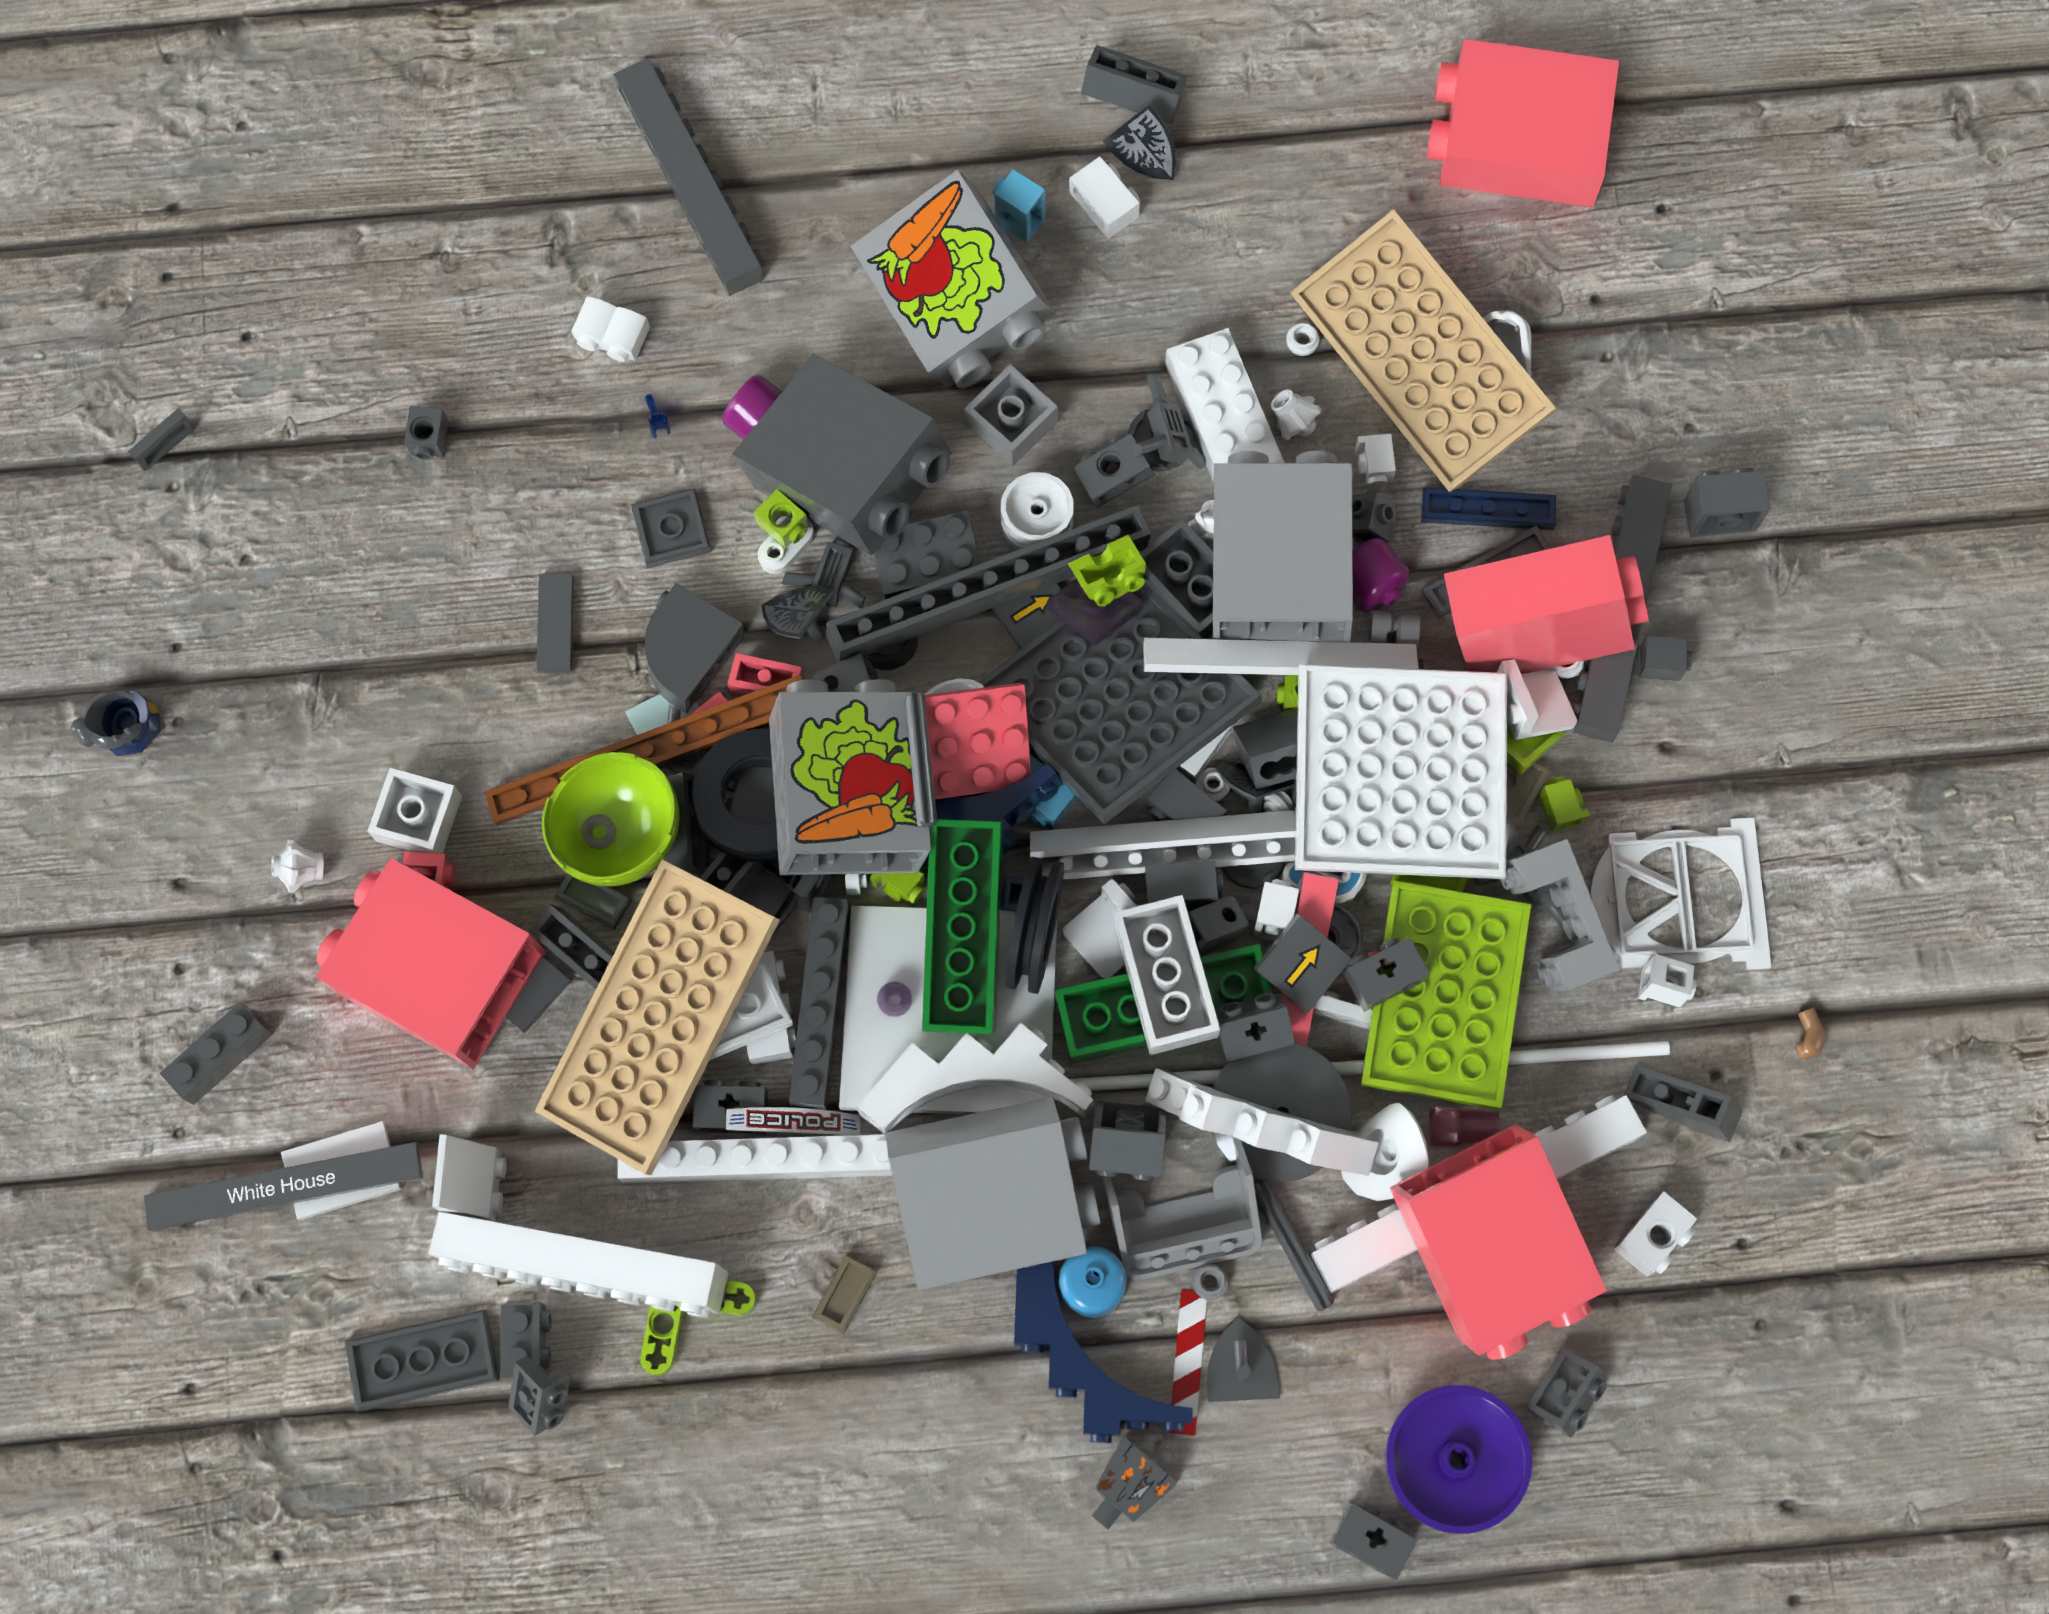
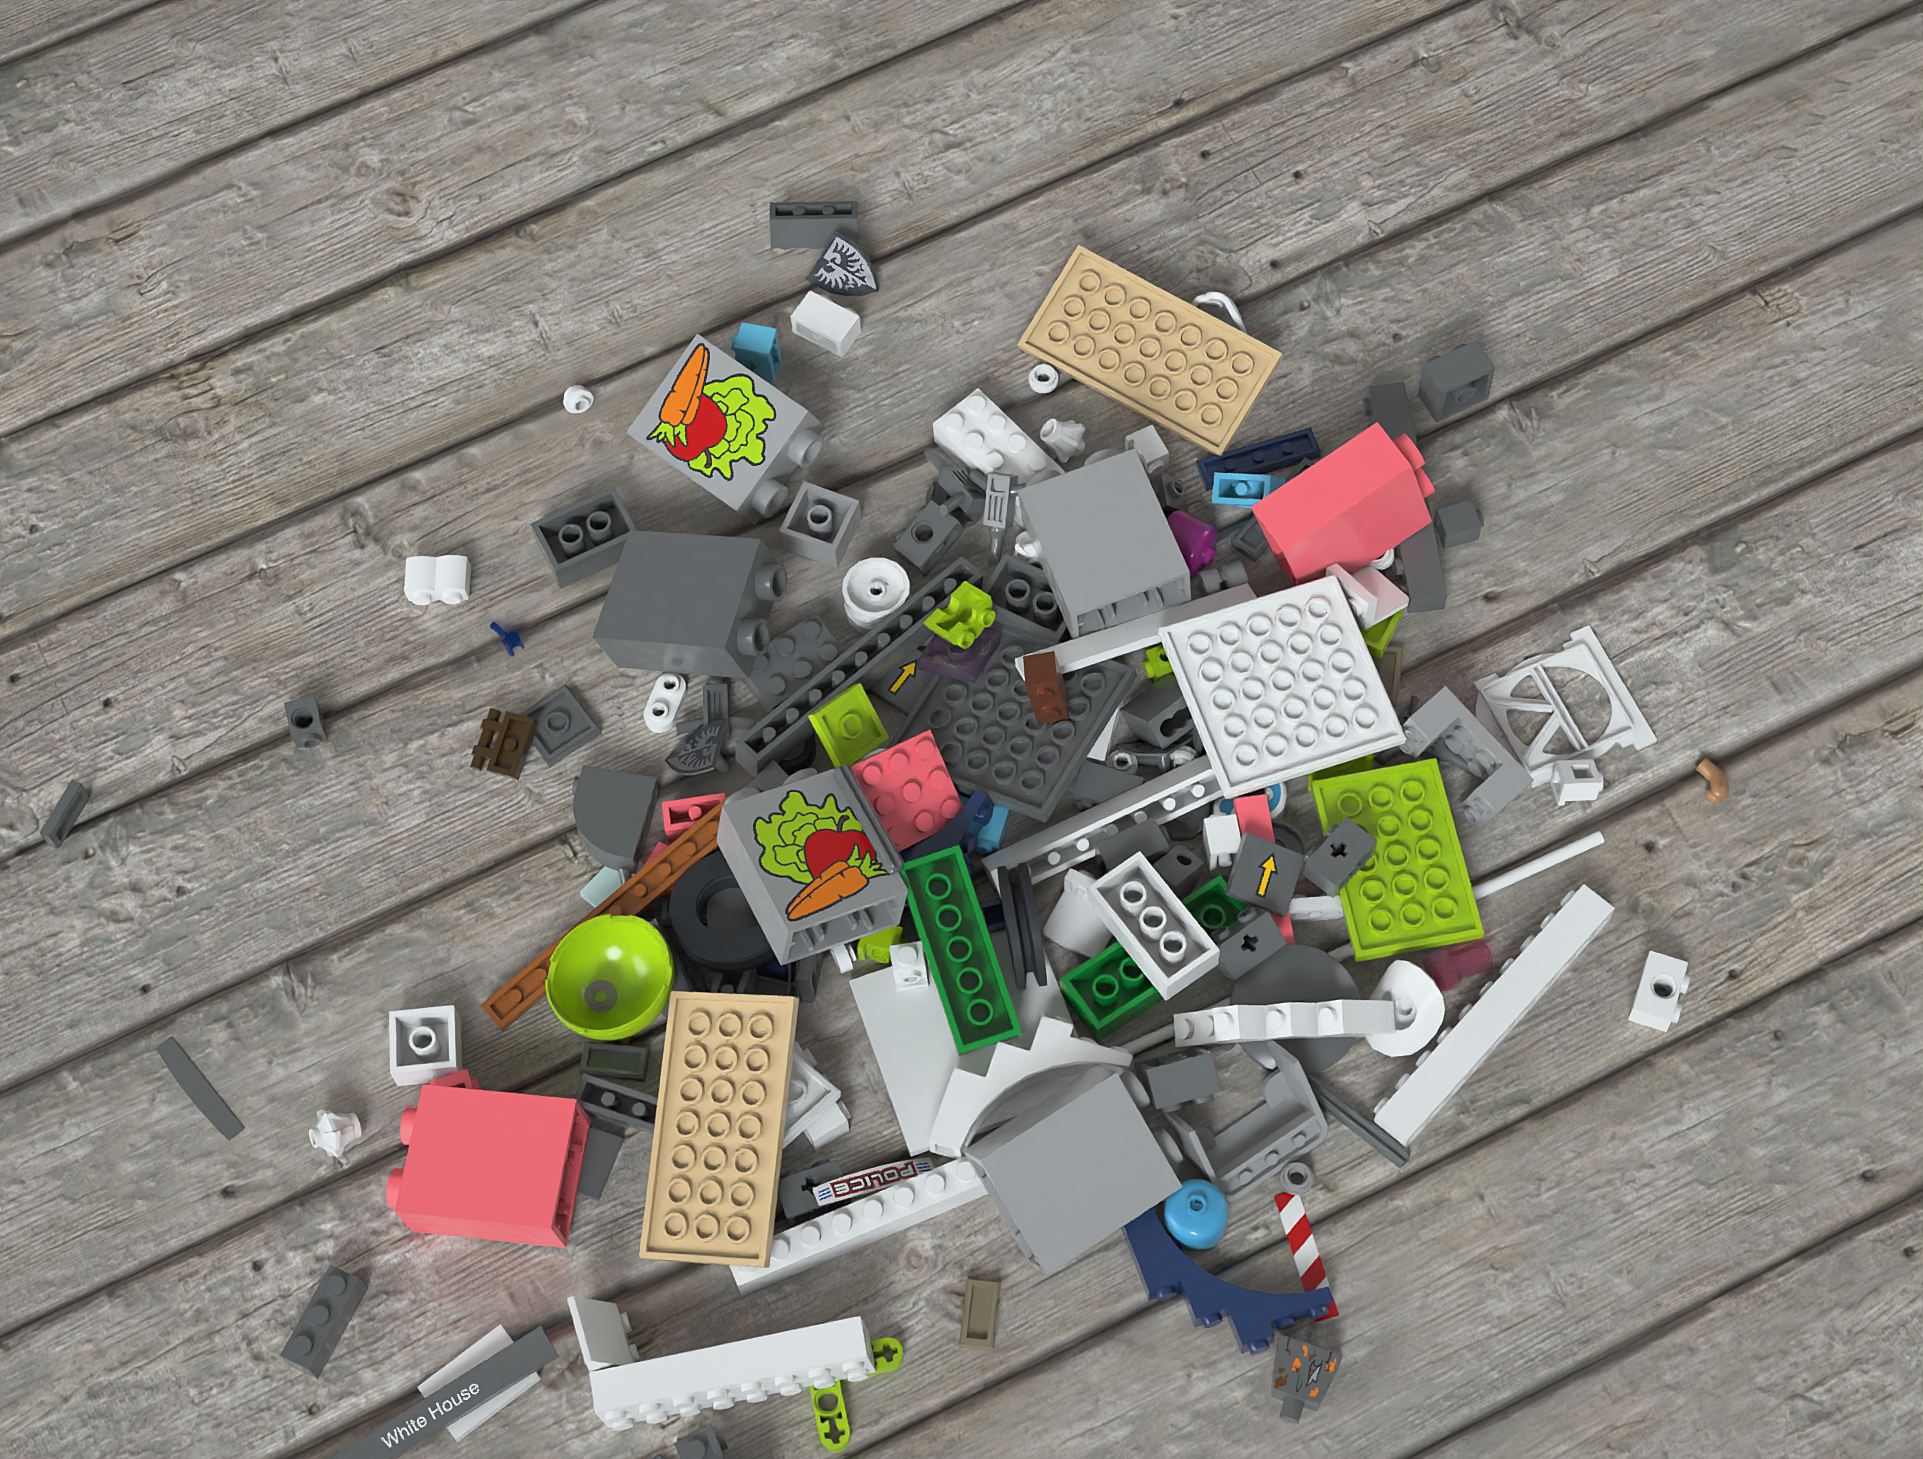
camera: 20 degrees left, 10 degrees down
piece [71,689,160,756] -> none
dark grey tile [537,573,574,673] -> none
dark grey brick [613,58,765,296] -> none
magenta head [722,374,782,440] -> none
lime brick [754,489,809,549] -> none
dark grey brick [789,897,851,1110] -> none
clear purple plate [877,982,912,1017] -> none
dark grey shield [1207,1317,1280,1402] -> none
dark grey brick [1329,1501,1417,1580] -> none
dark purple dish [1385,1385,1532,1534] -> none
coral brick [1389,1124,1607,1360] -> none
coral brick [1426,39,1619,207] -> none
dark grey bracket [1526,1347,1607,1438] -> none
lime brick [1539,776,1590,833] -> none
dark grey slope [1623,1065,1743,1142] -> none
none -> dark grey sticker [156,1037,244,1141]
none -> dark brown plate [470,708,538,780]
none -> dark grey brick [531,486,637,589]
none -> white plate [563,385,593,414]
none -> lime plate [808,683,889,768]
none -> white brick [889,941,929,991]
none -> dark grey piece [970,468,1026,565]
none -> copper brick [1023,651,1069,724]
none -> medium azure brick [1212,473,1285,508]

